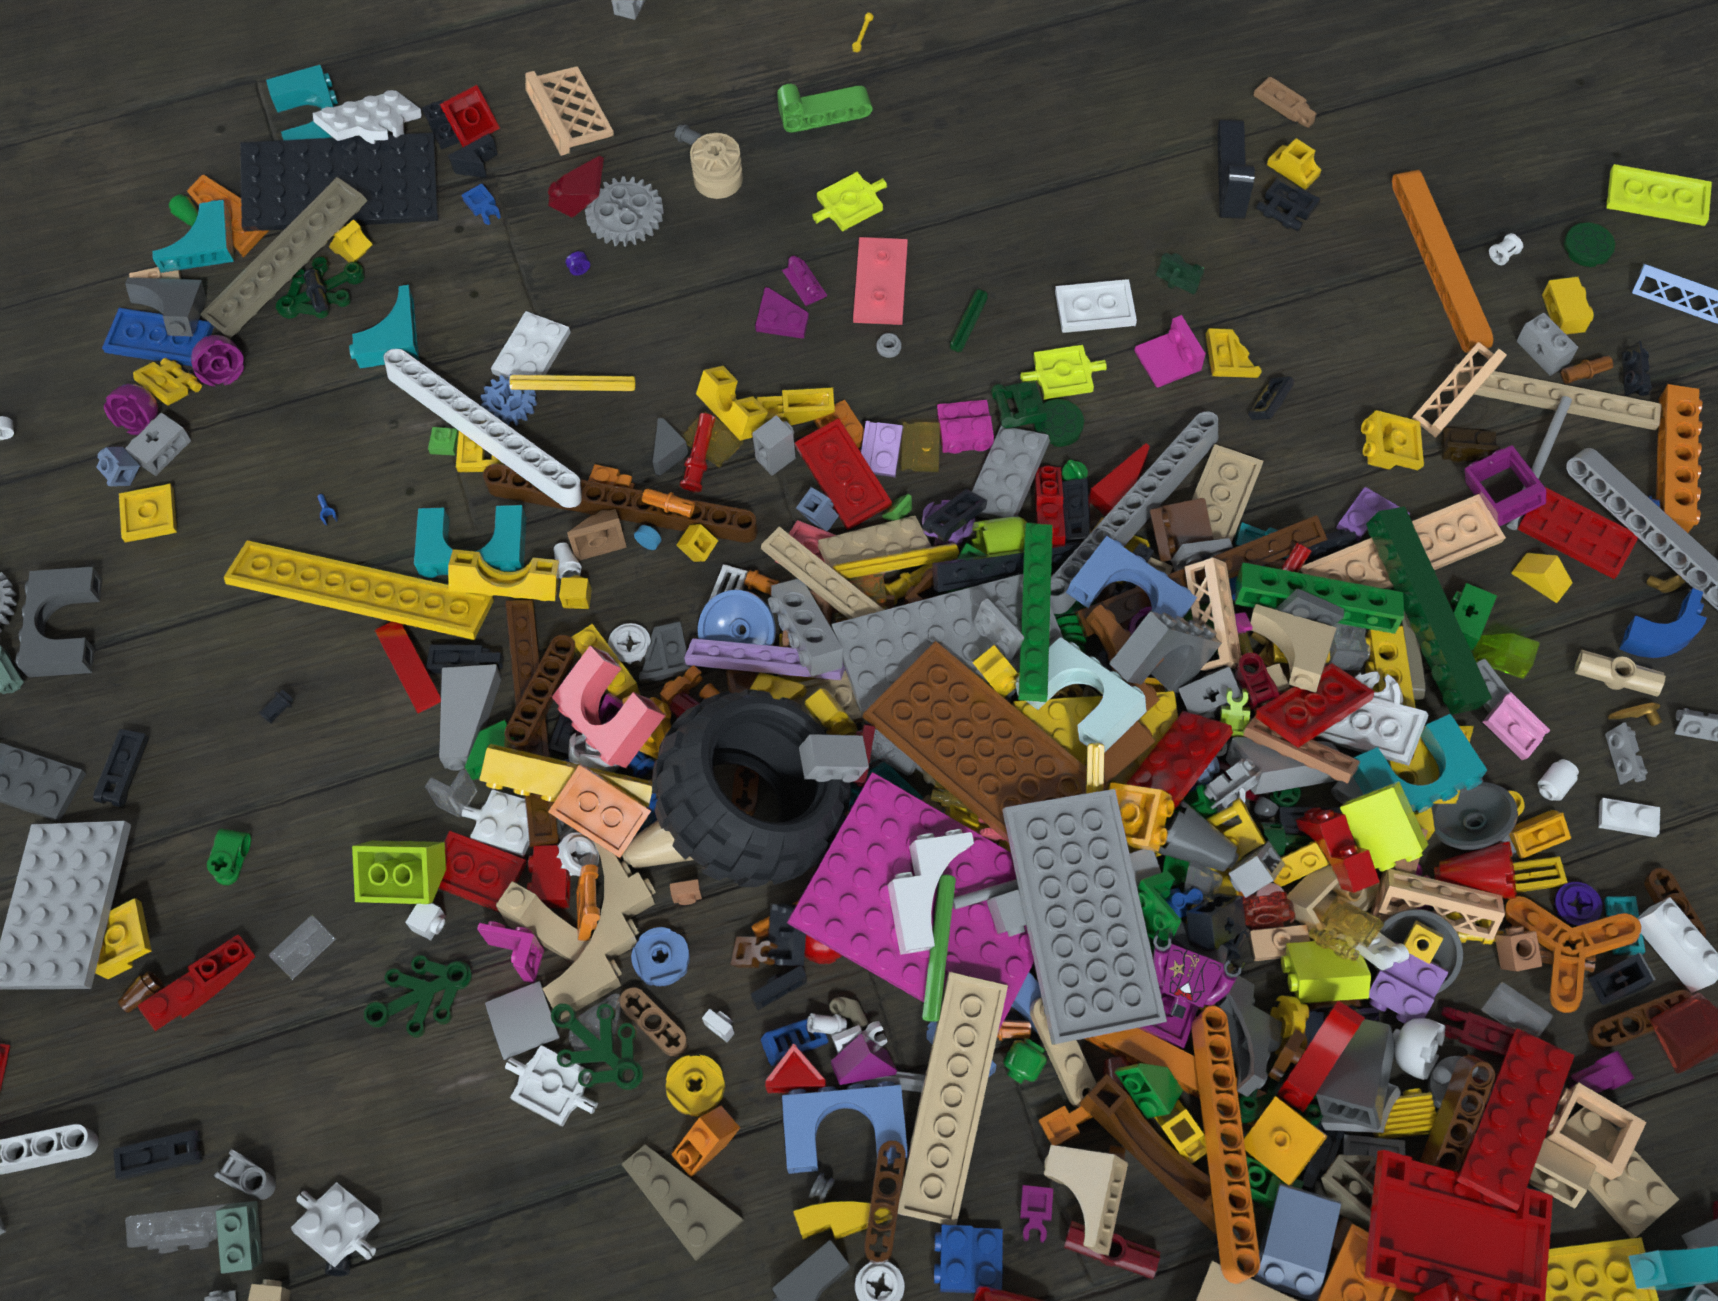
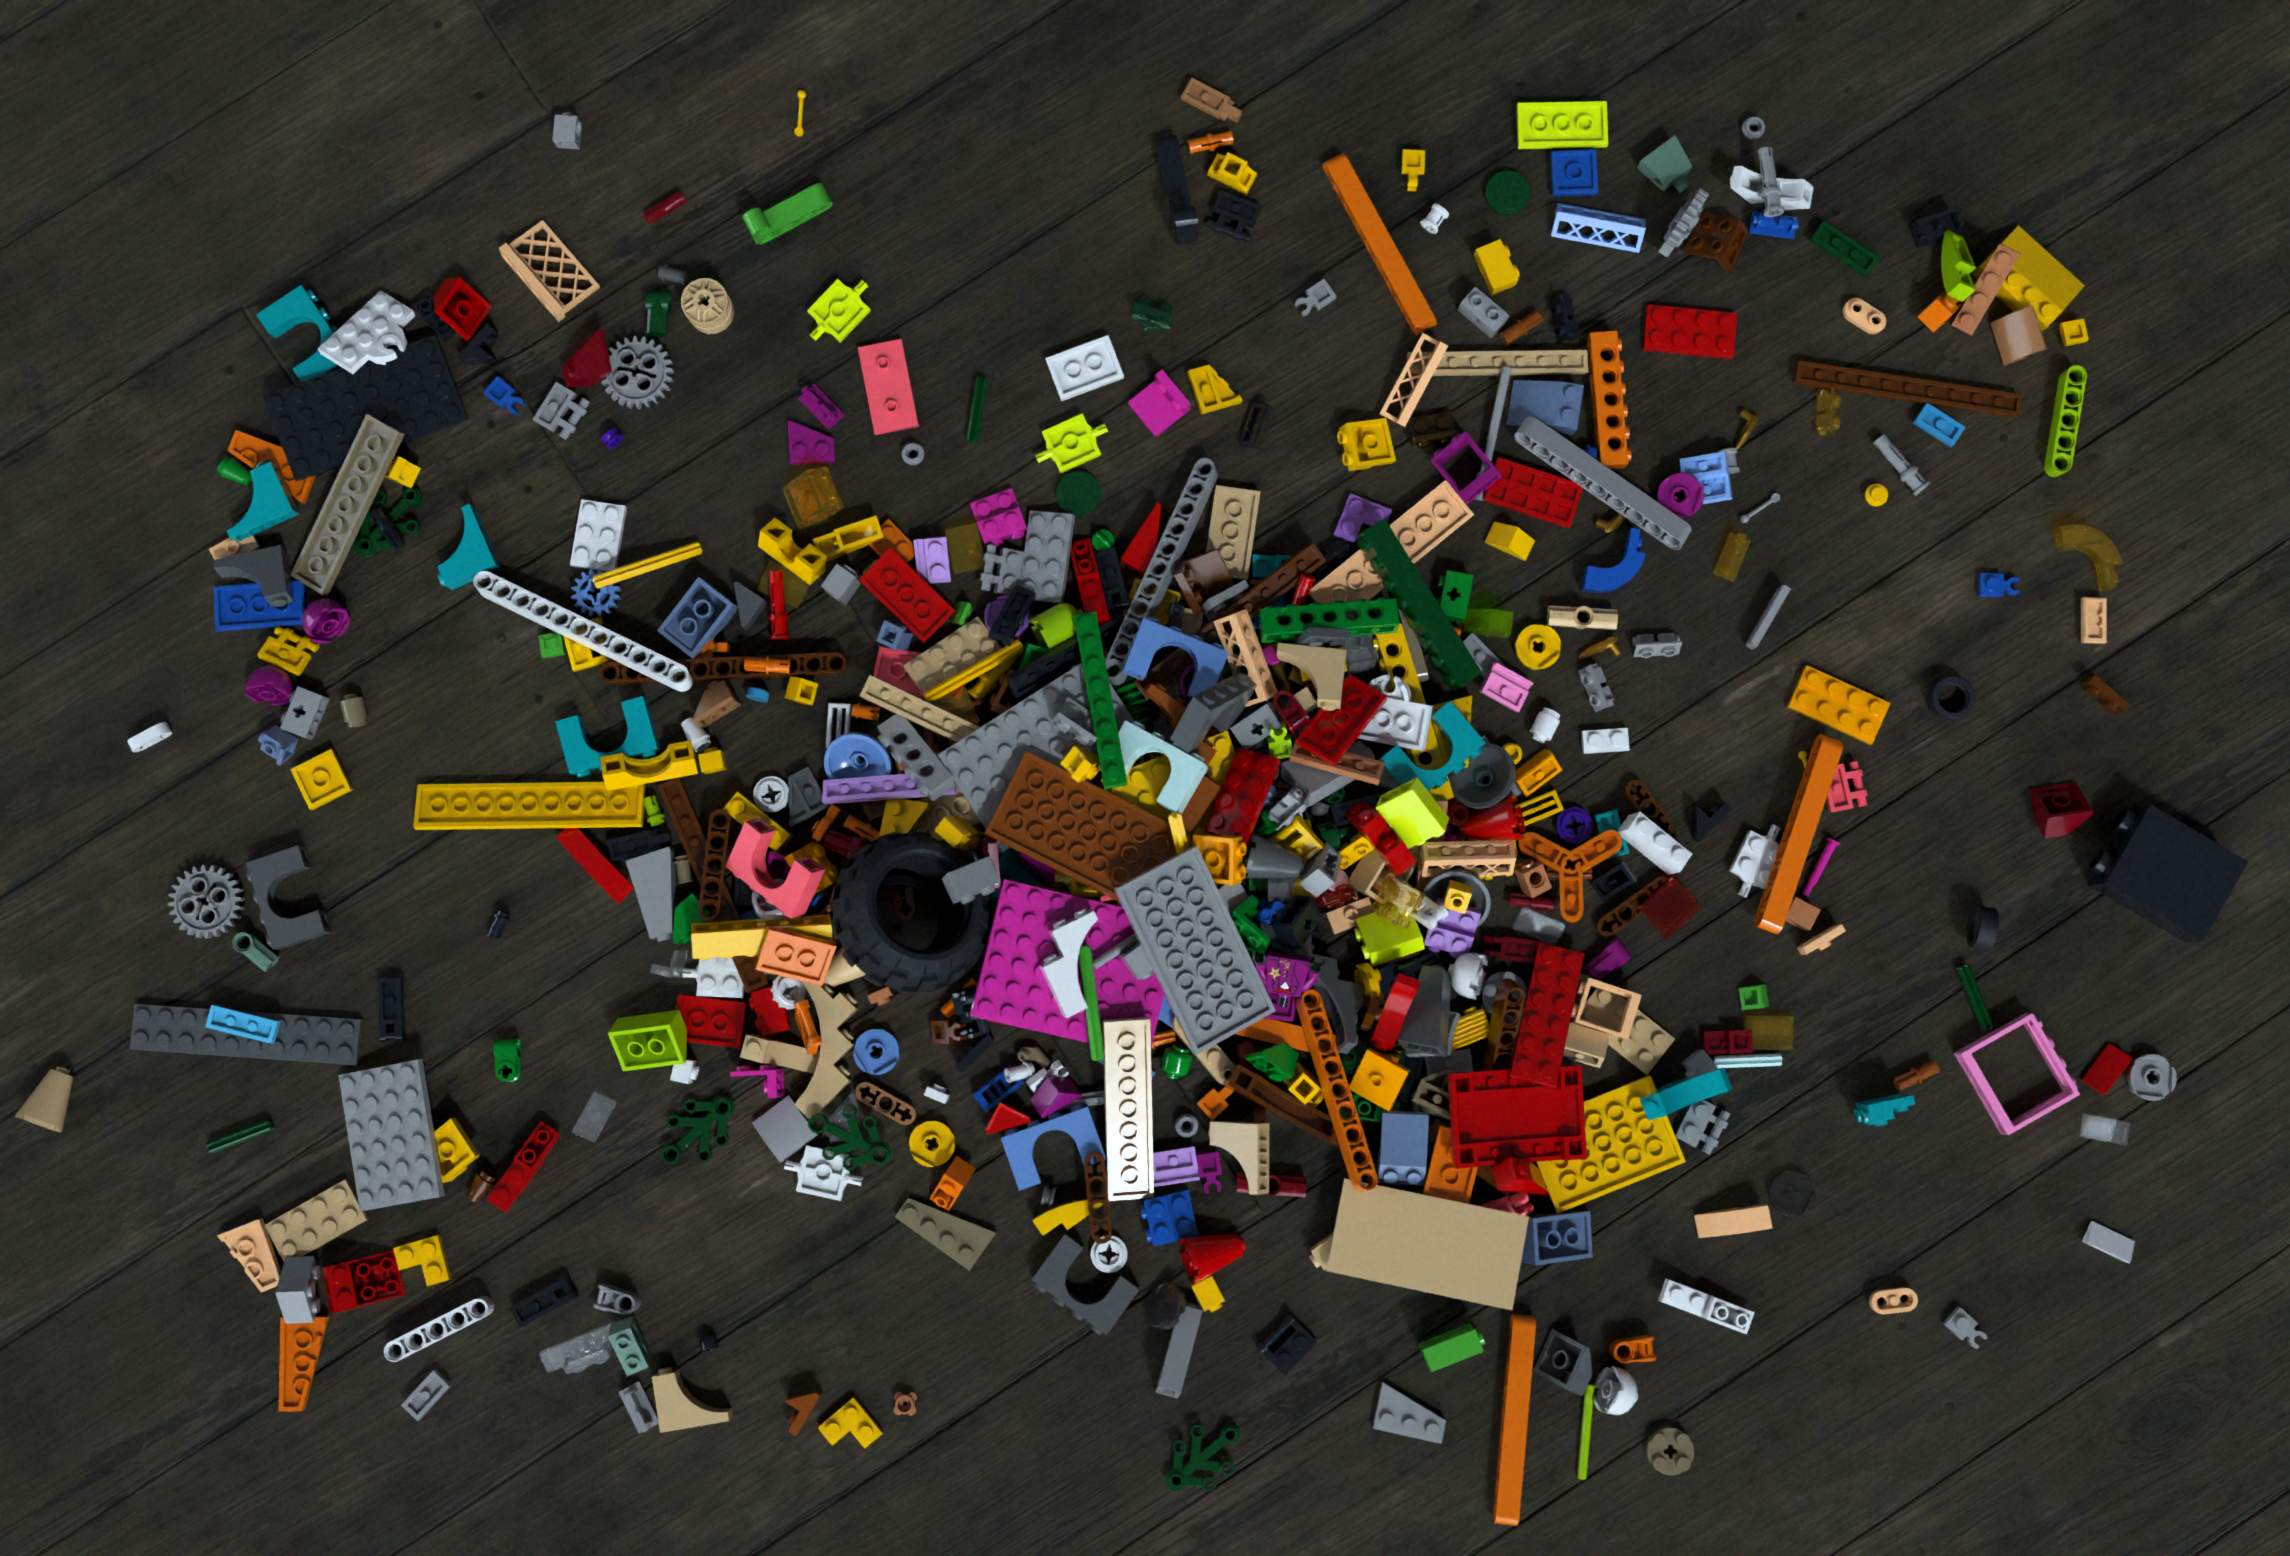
camera: 10 degrees left, 20 degrees up
white plate [291,1182,380,1267] -> none
blue hand [318,494,338,526] -> none
dark green plate [991,380,1047,428] -> none
none -> dark tan brick [340,694,368,728]
none -> yellow plate [393,1234,452,1286]
none -> light grey plate [532,382,590,440]
none -> dark red axle [643,190,687,224]
none -> lime pin [644,796,665,826]
none -> dark green piece [645,291,672,337]
none -> sand blue slope [657,577,738,659]
none -> dark tan pin [673,855,693,884]
none -> clear yellow slope [782,467,844,529]
none -> light grey plate [980,545,1024,595]
none -> magenta slope [1017,852,1056,890]
none -> lavender plate [1153,1146,1200,1187]
none -> light grey plate [1175,1114,1198,1137]
none -> orange pin [1187,130,1234,154]
none -> light grey plate [1295,279,1337,317]
none -> yellow plate [1401,149,1425,191]
none -> clear red cone [1447,803,1469,826]
none -> sand blue slope [1506,380,1584,435]
none -> dark red axle [1508,892,1555,912]
none -> yellow plate [1514,624,1561,670]
none -> blue plate [1550,149,1599,197]

